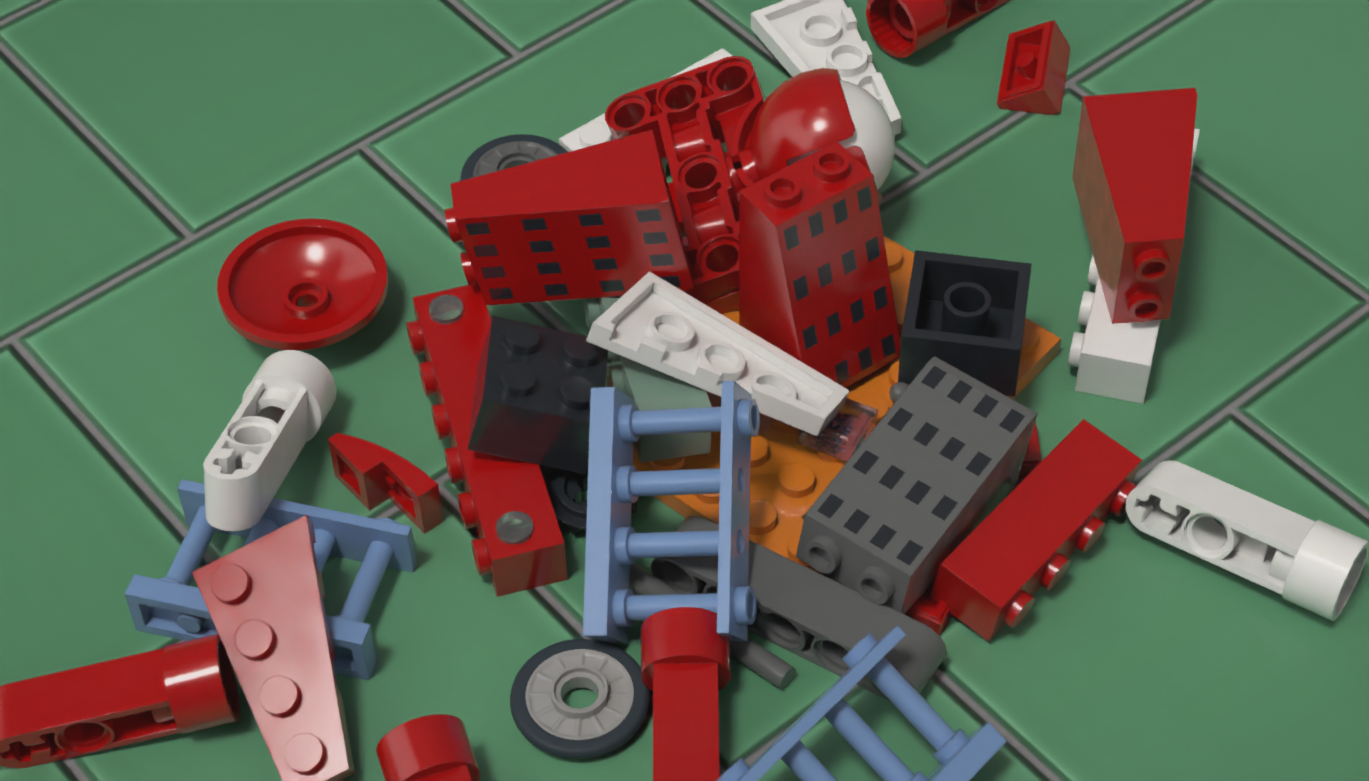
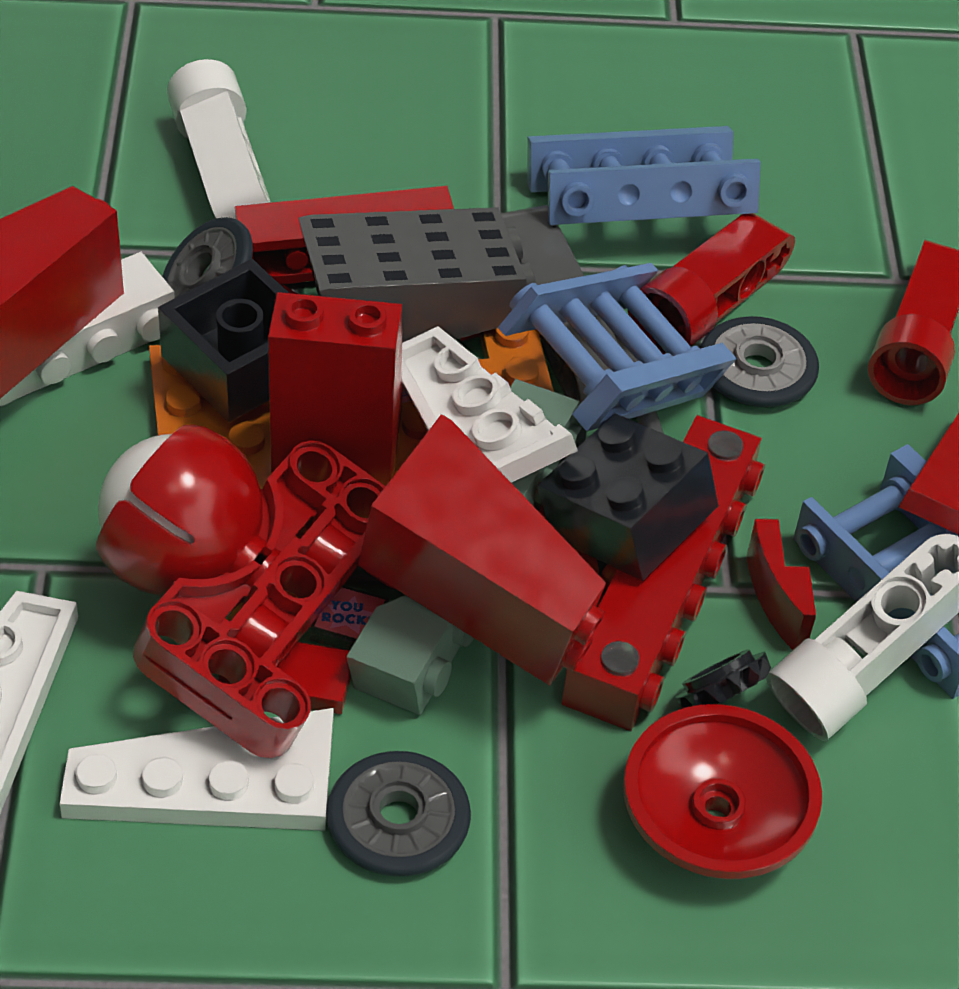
camera: 145 degrees left, 0 degrees up
none -> dark grey wheel [162,217,253,298]
none -> black gear [675,649,771,709]

